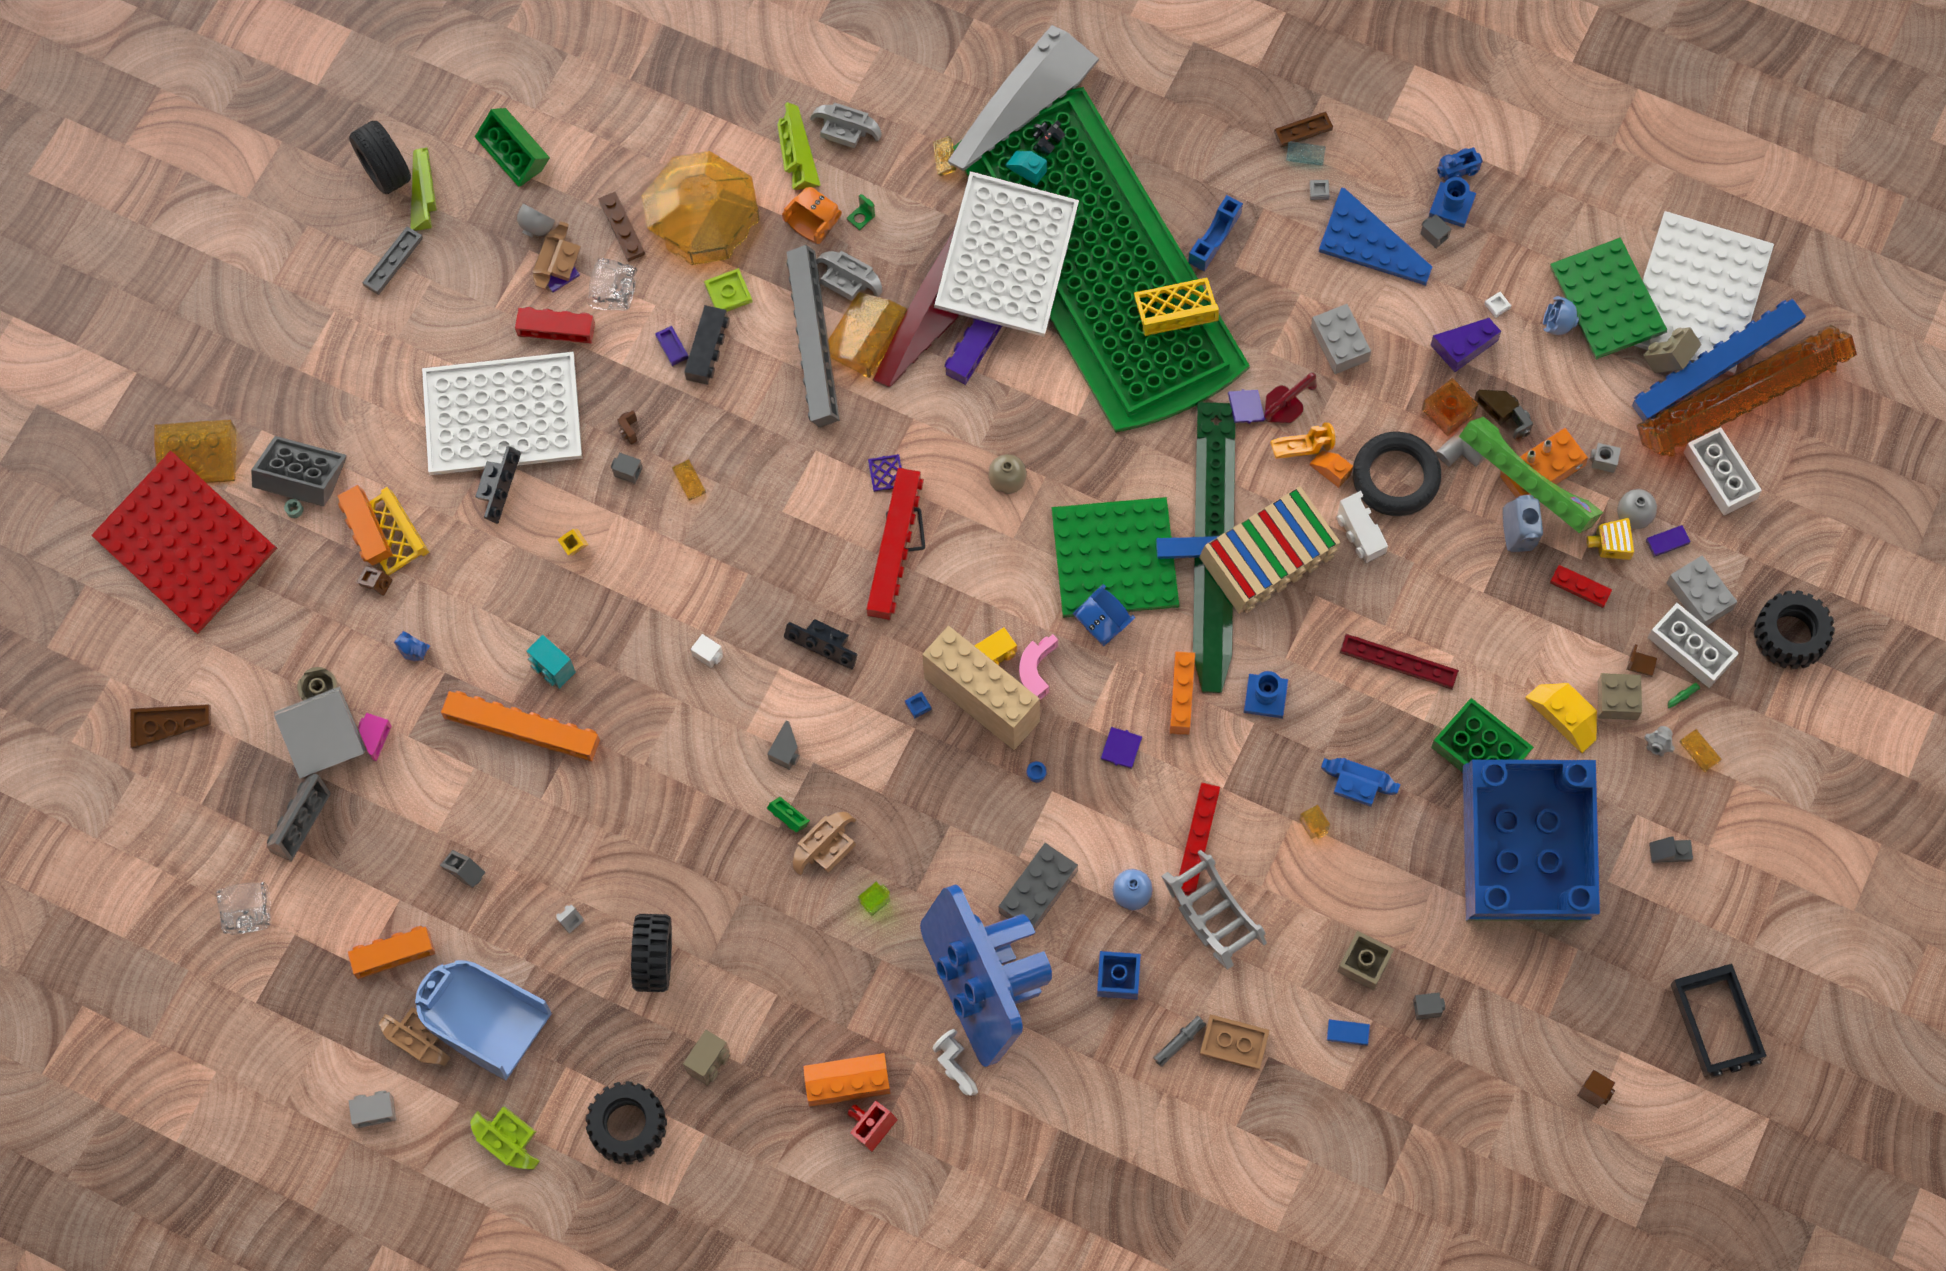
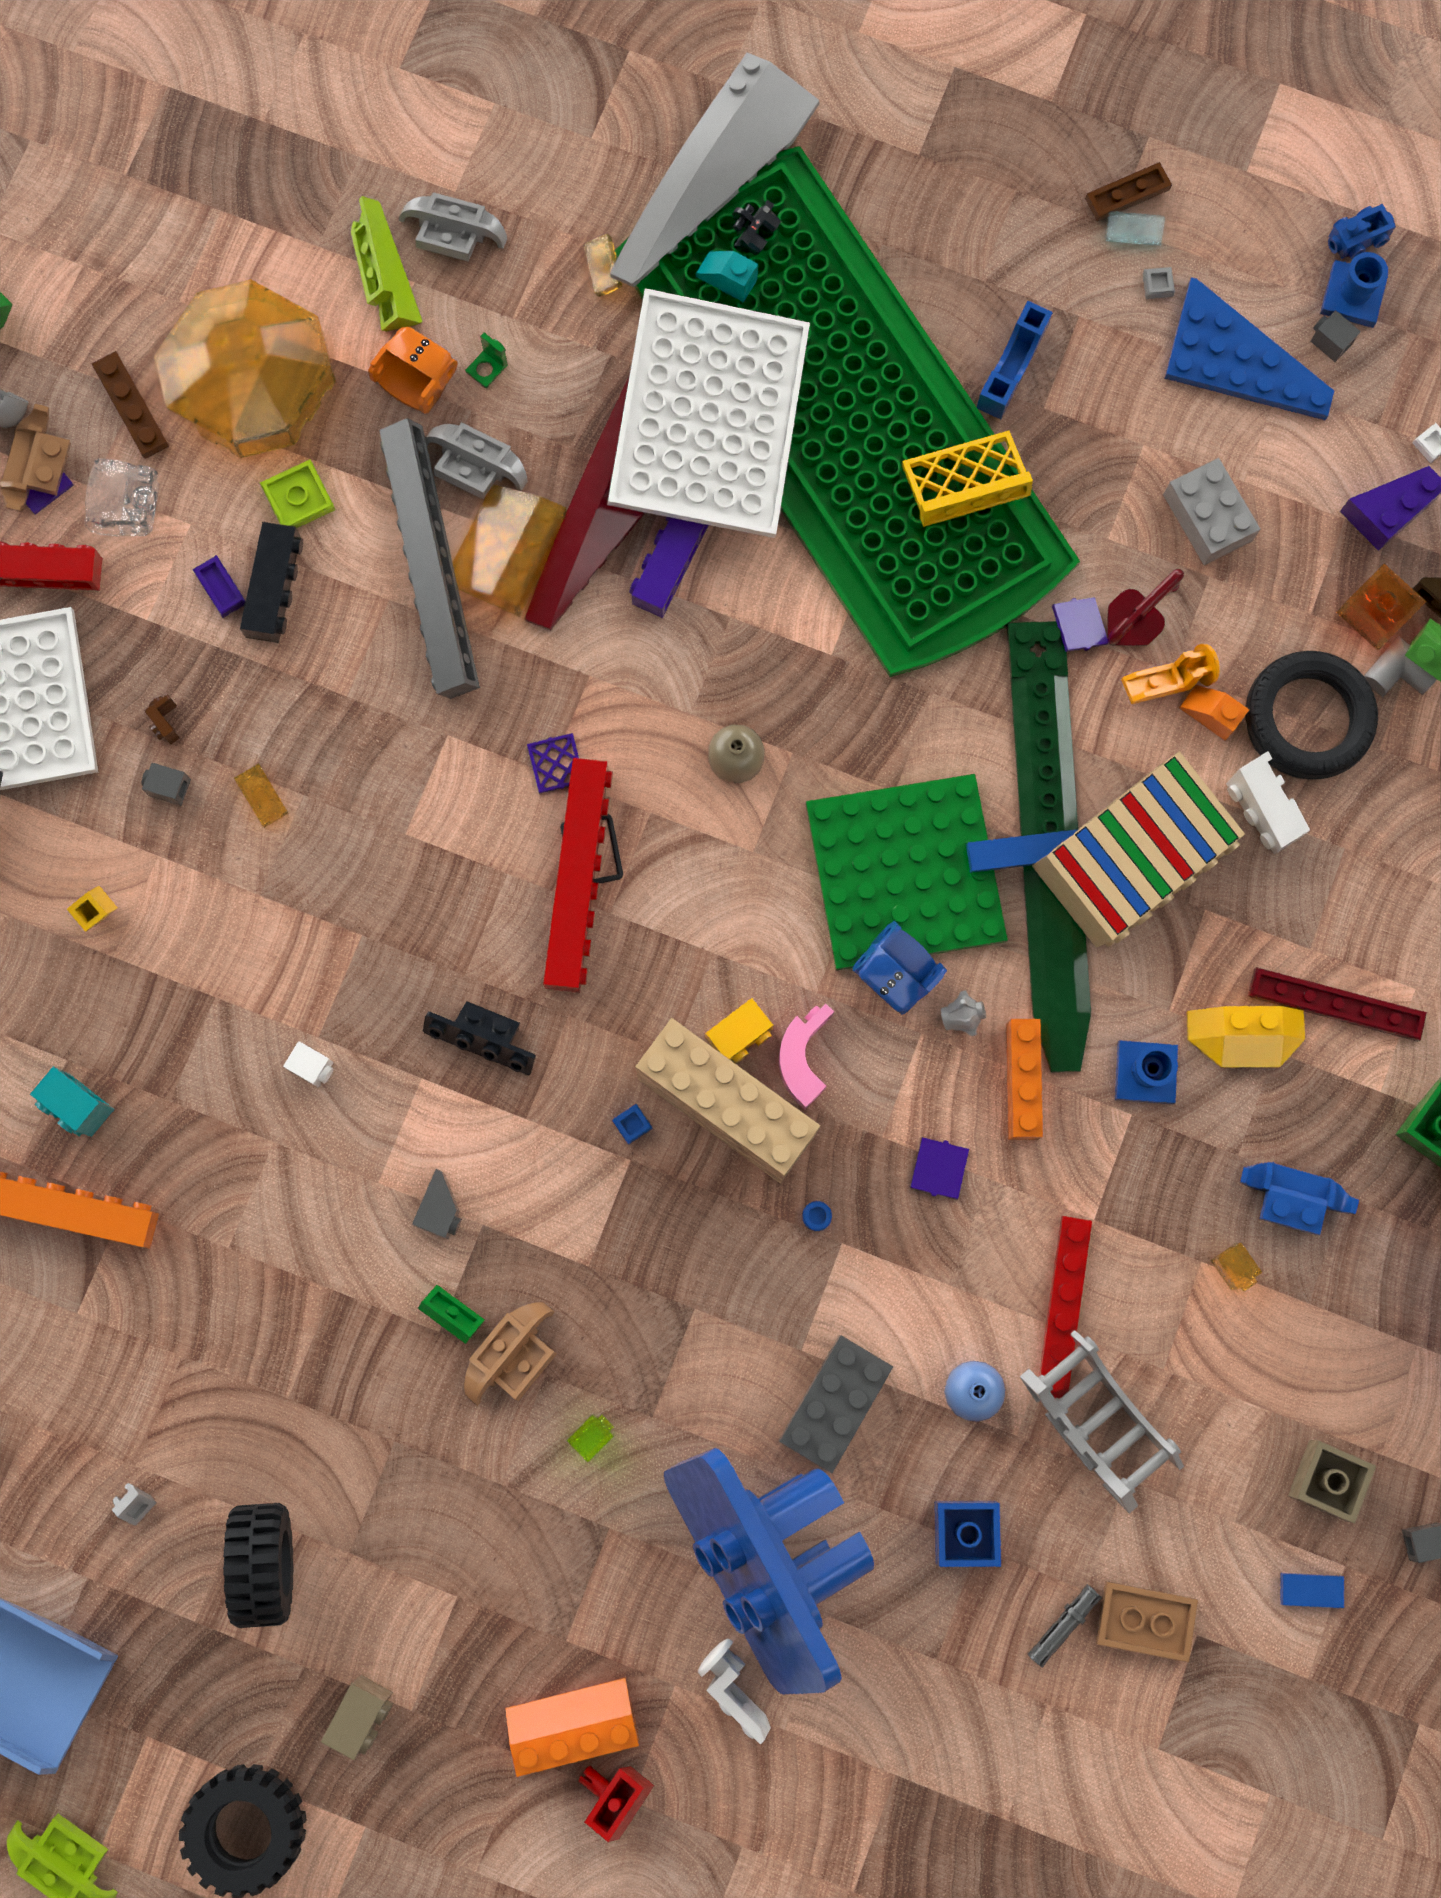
camera: 10 degrees left, 10 degrees up
none -> light grey rock [941,990,986,1036]
none -> yellow wedge [1186,1006,1305,1068]

